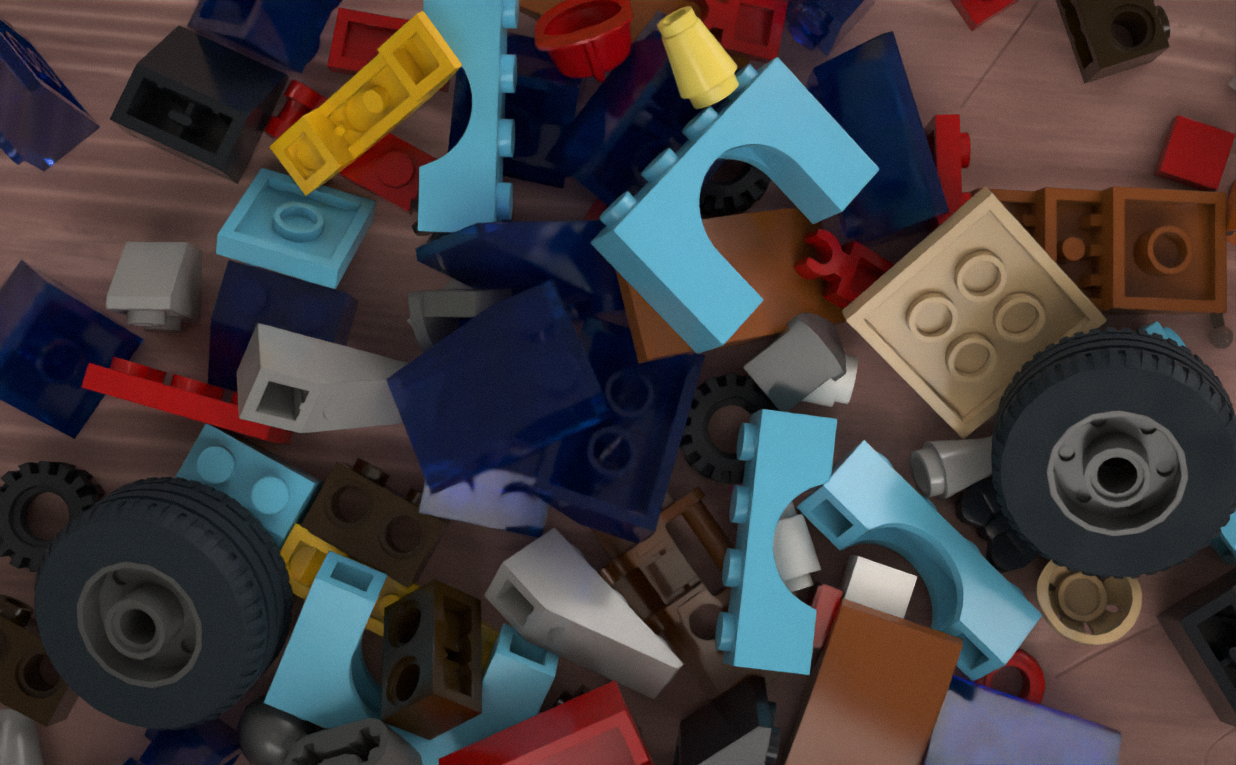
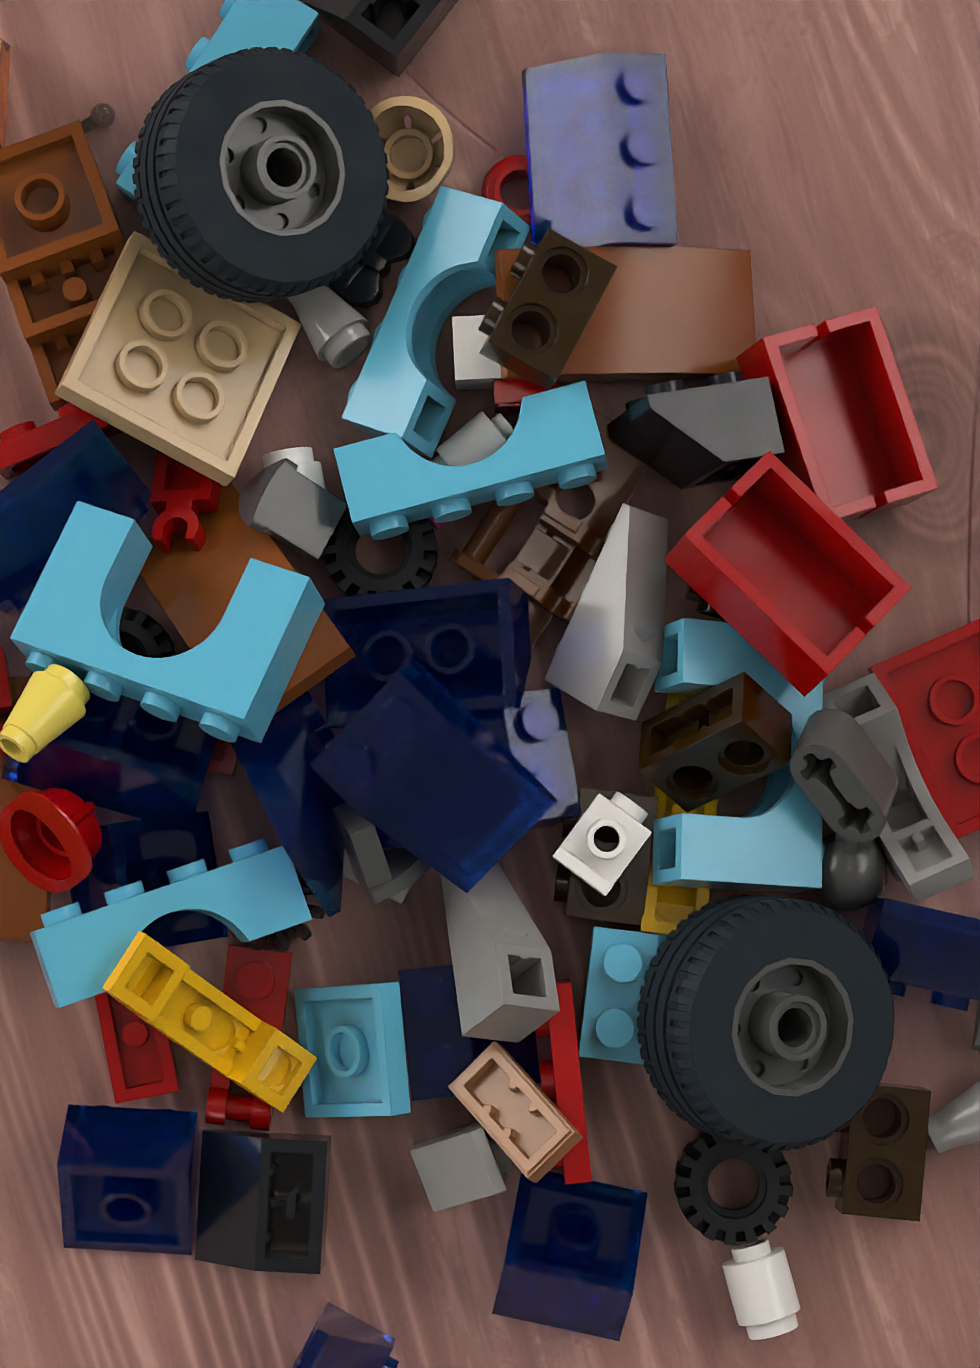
camera: 110 degrees left, 0 degrees up
none -> medium nougat plate [448,1041,583,1184]
none -> dark brown brick [478,228,618,391]
none -> white brick [552,791,652,896]

